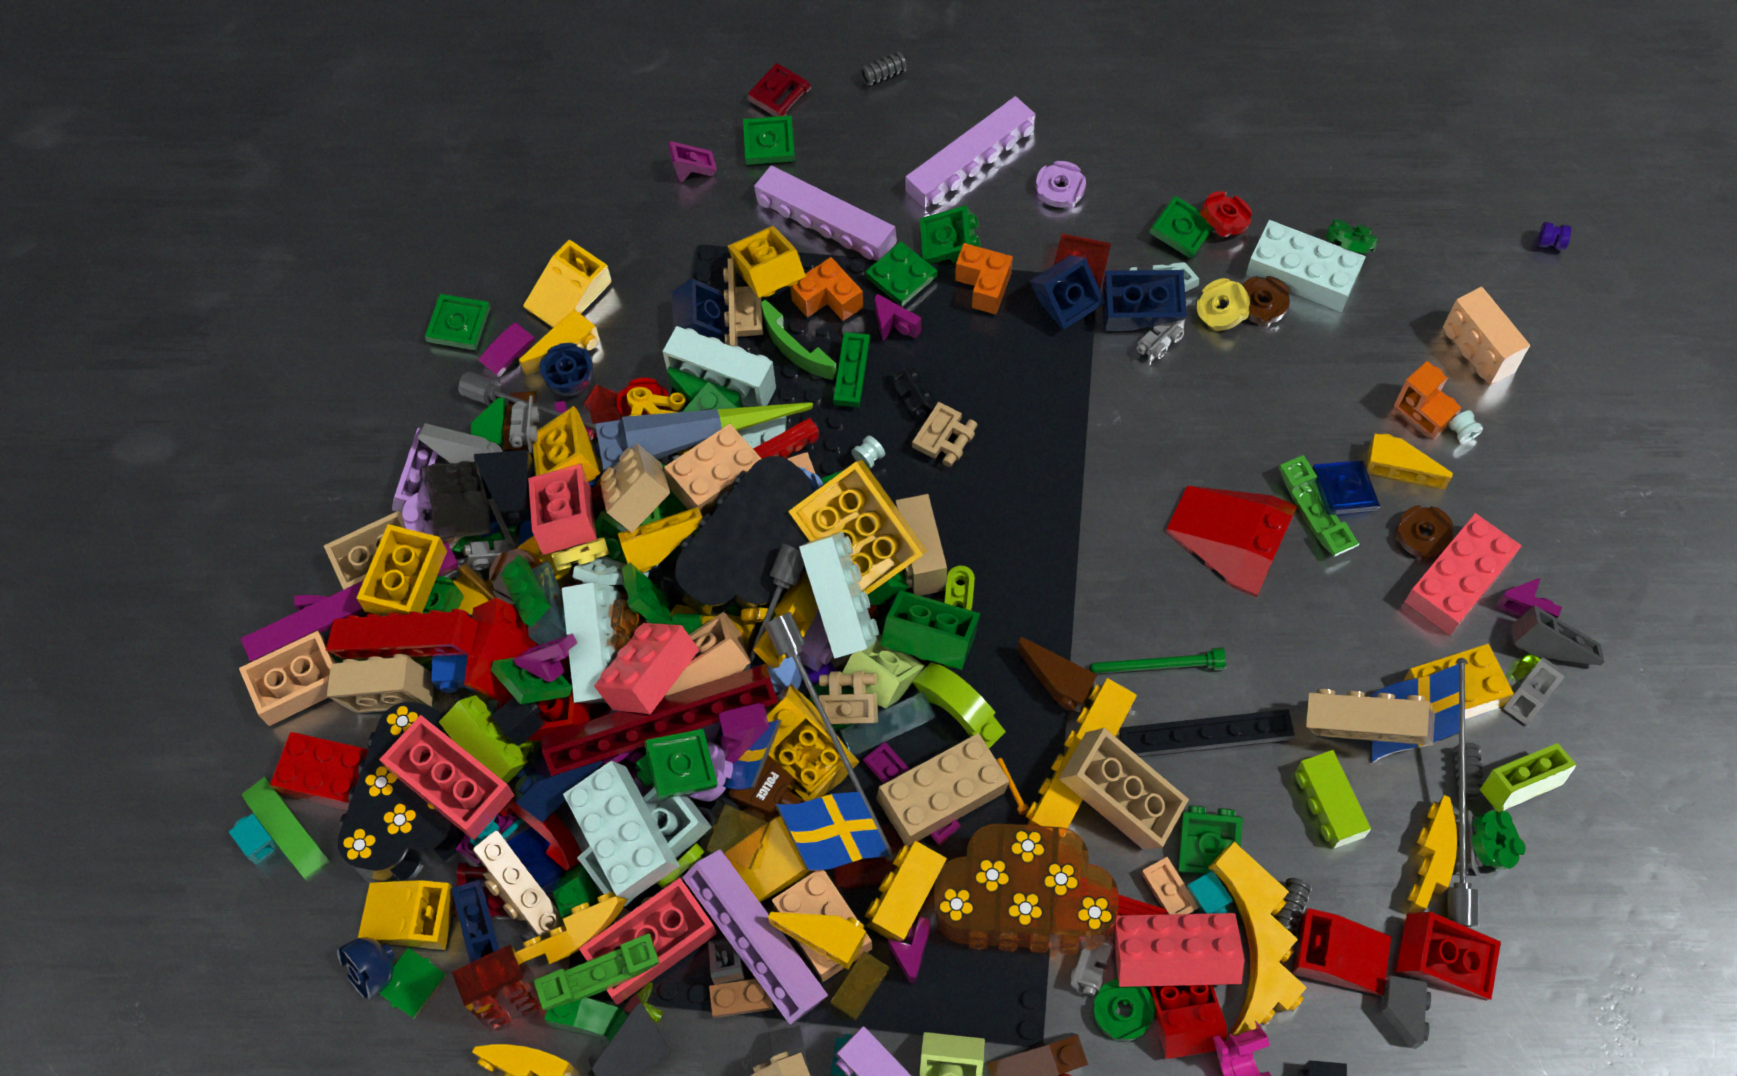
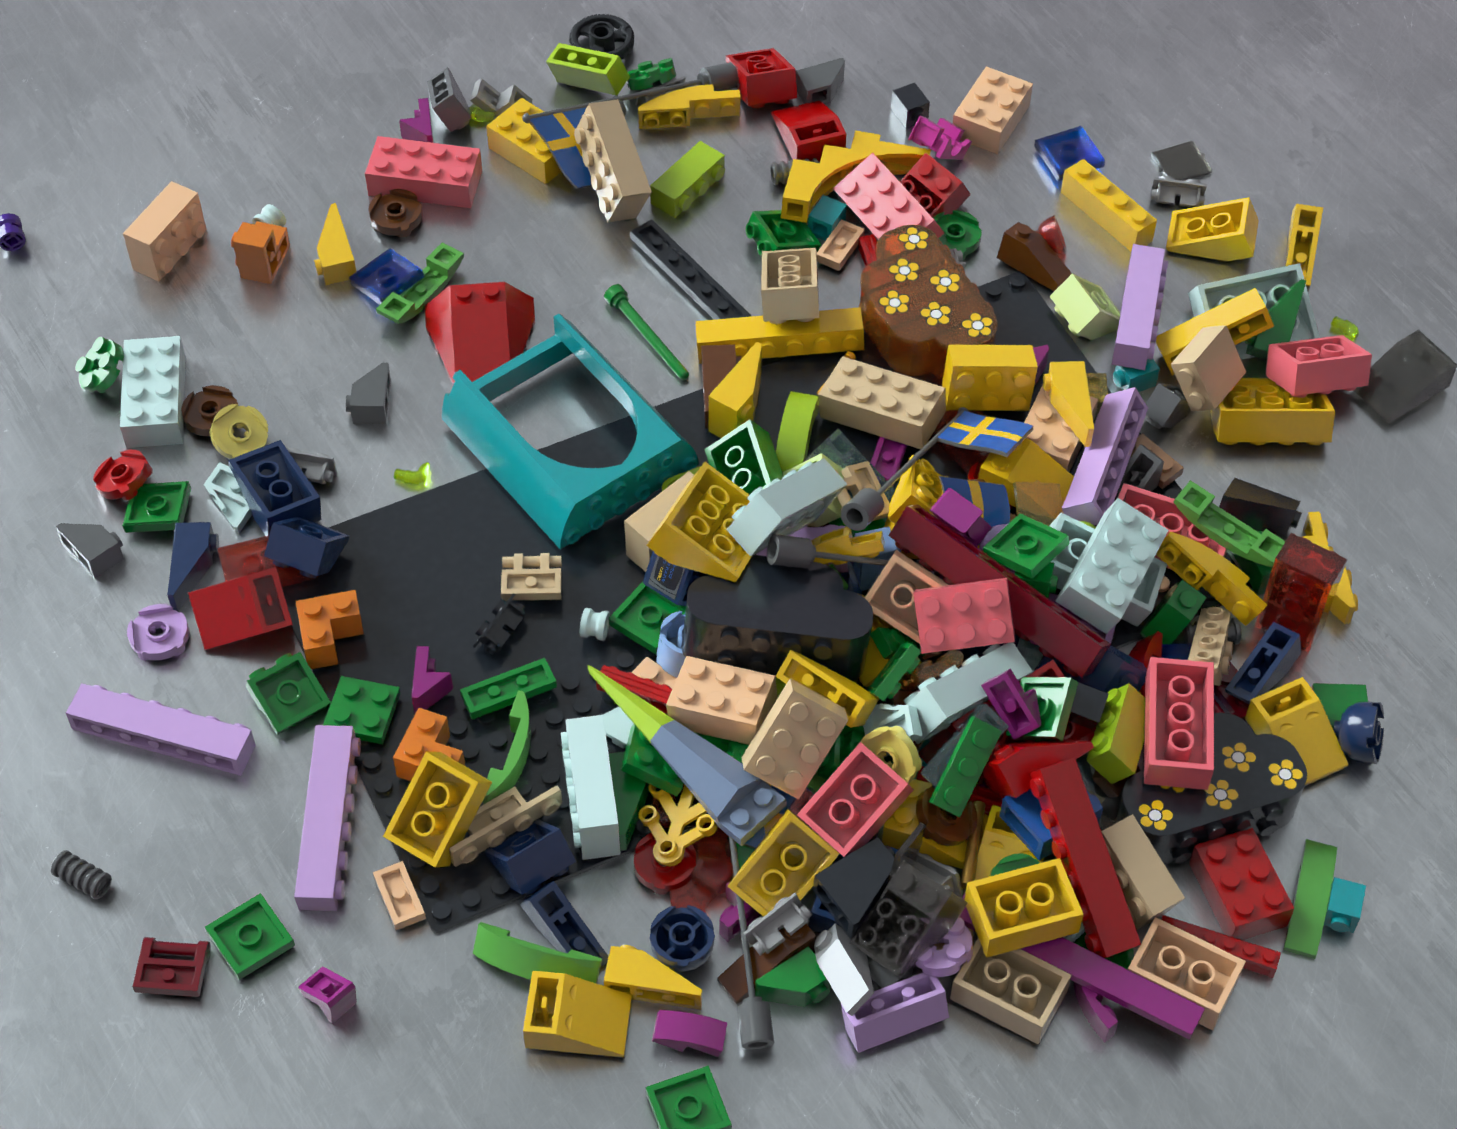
camera: 125 degrees left, 10 degrees down
none -> dark grey slope [56,523,124,578]
none -> dark blue slope [167,522,219,612]
none -> red slope [188,567,293,650]
none -> dark grey slope [346,363,391,424]
none -> light nougat plate [373,861,426,930]
none -> clear neon green animal [394,462,429,485]
none -> teal panel [442,313,699,549]
none -> bright green slope [473,922,602,984]
none -> dark blue slope [520,881,609,968]
none -> black wheel [569,14,634,59]
none -> yellow slope [708,342,762,438]
none -> red piece [1161,915,1281,978]

